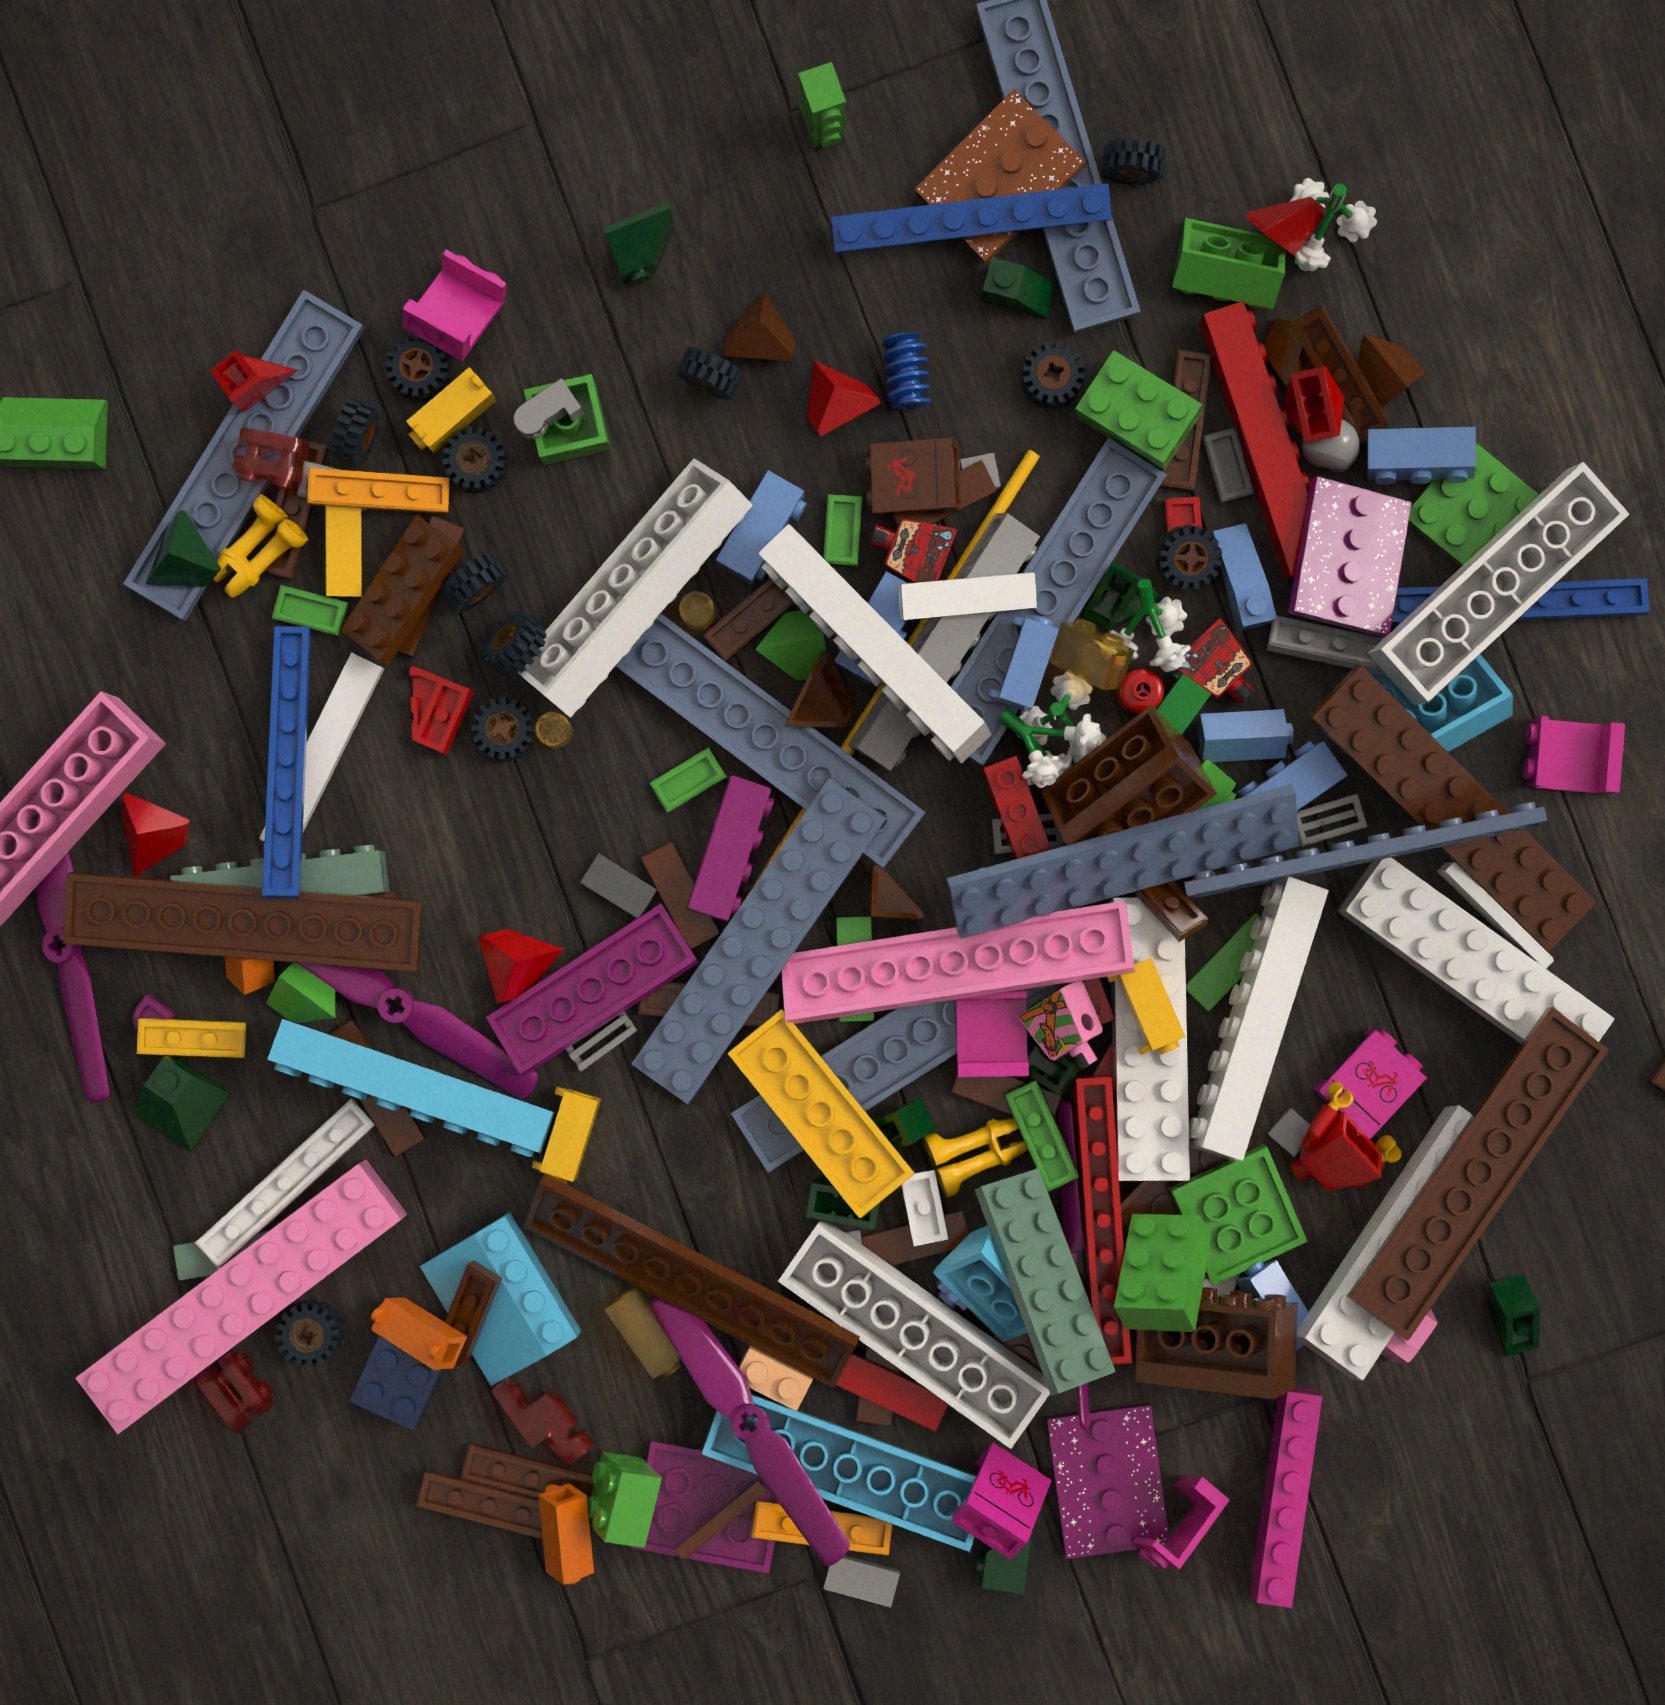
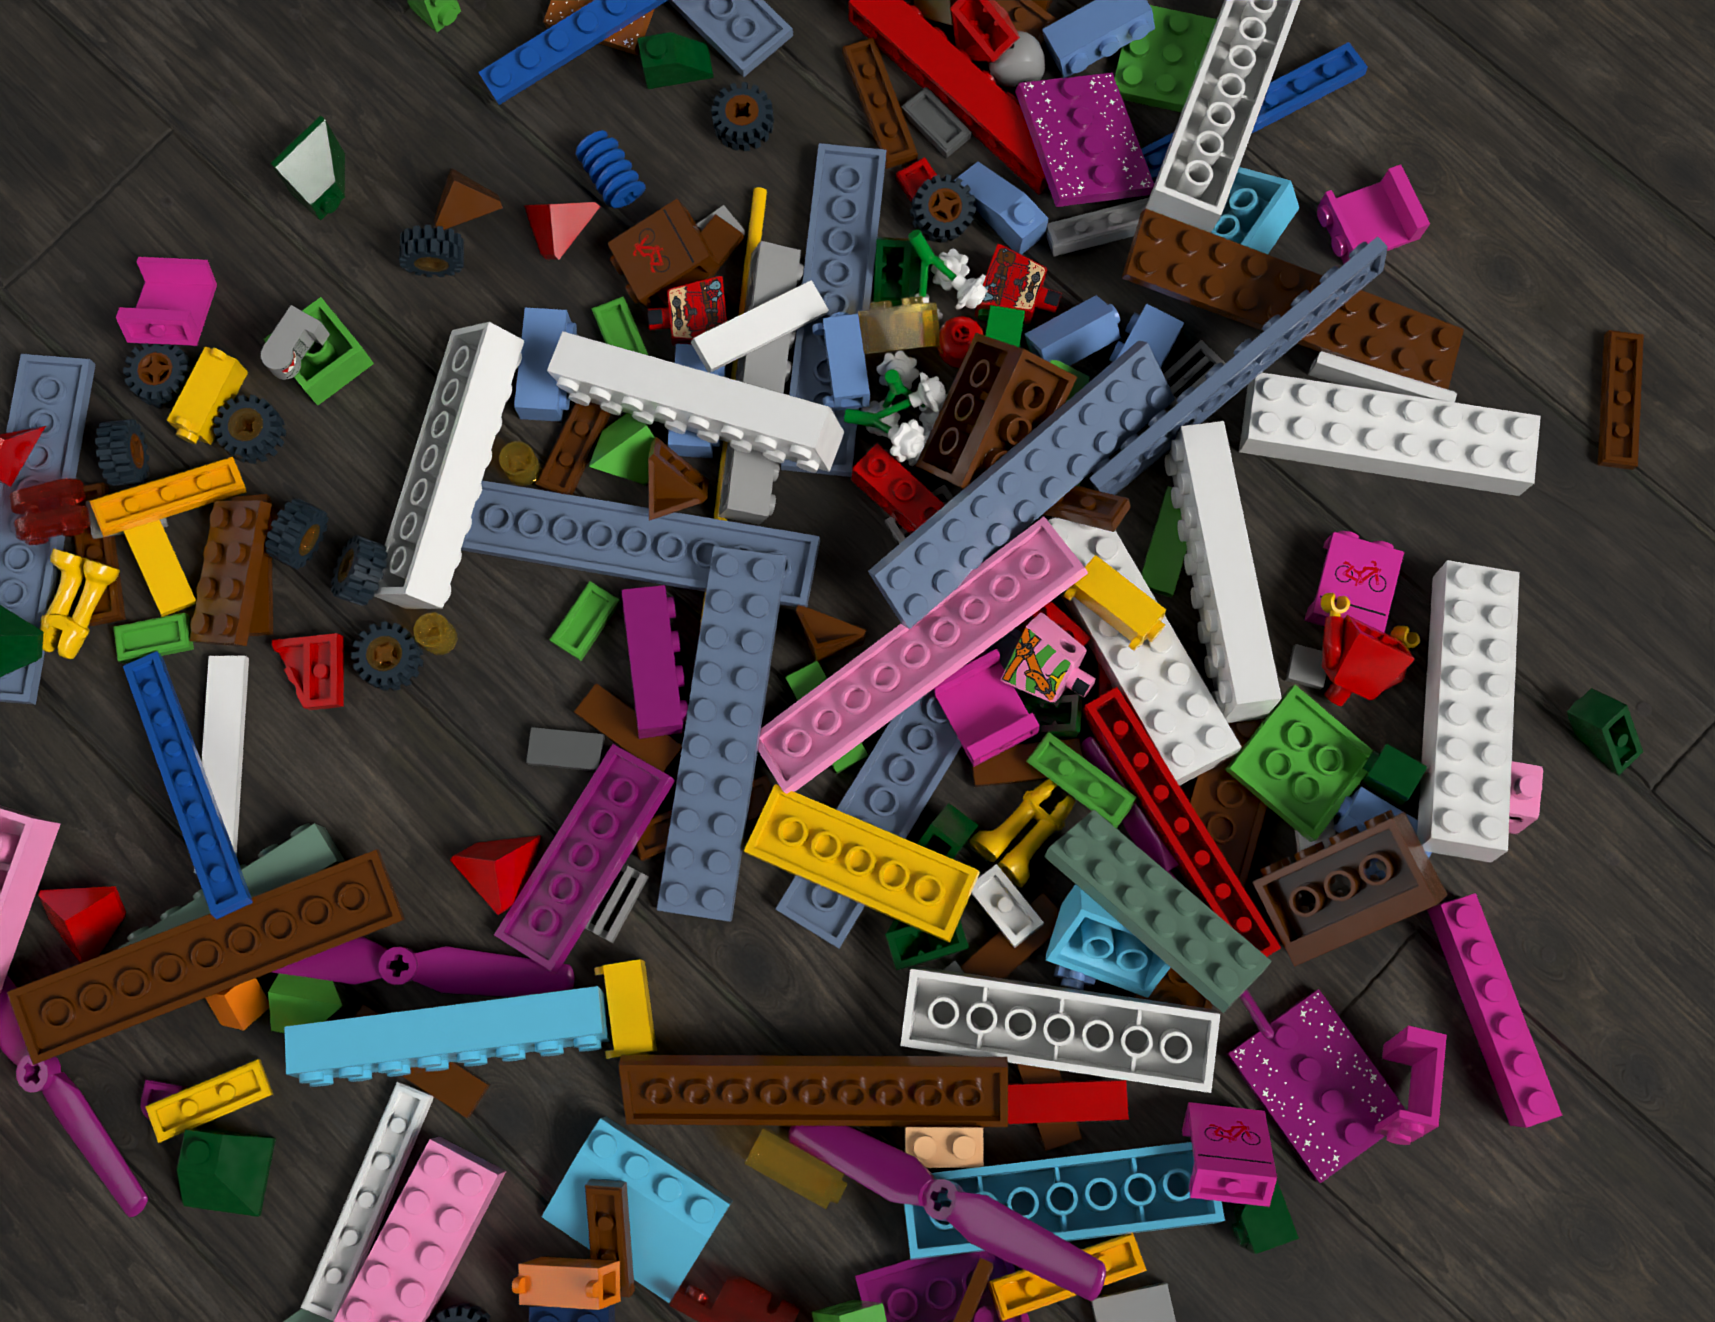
camera: 25 degrees left, 10 degrees down
bright green brick [1075,350,1202,472] -> none
bright green brick [1114,1214,1211,1332] -> none
reddish brown plate [1346,1007,1609,1341] -> none
none -> dark green slope [1362,744,1427,809]

